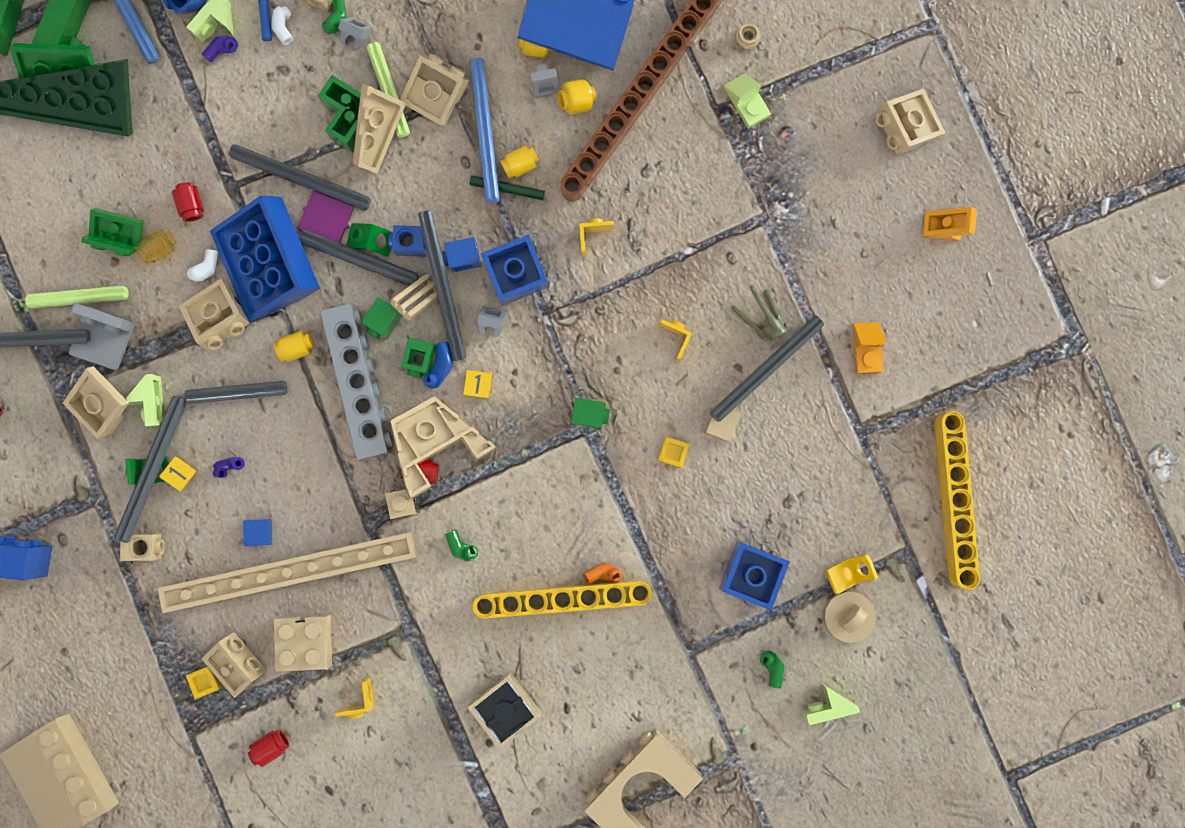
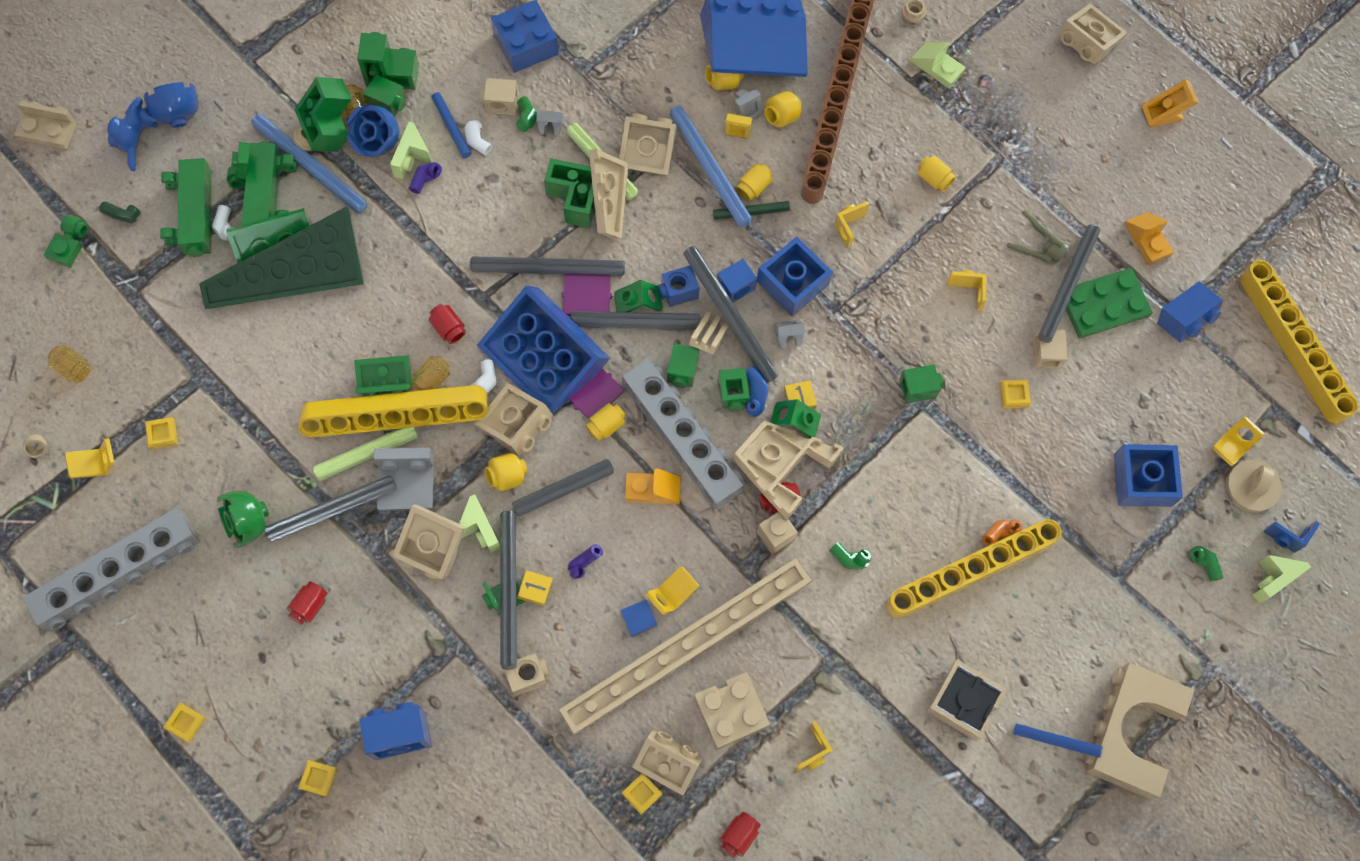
camera: 25 degrees left, 15 degrees down
none -> white arm [212,205,234,241]
none -> yellow beam [298,385,487,437]
none -> yellow head [484,453,527,492]
none -> magenta piece [569,369,625,419]
none -> light orange slope [625,468,681,504]
none -> yellow bracket [646,566,699,615]
none -> yellow tile [725,113,752,138]
none -> green bracket [770,399,821,438]
none -> yellow brick [917,155,956,192]
none -> blue bar [1014,723,1103,758]
none -> green plate [1066,268,1153,339]
none -> blue brick [1157,281,1223,343]
none -> blue bracket [1264,520,1321,553]

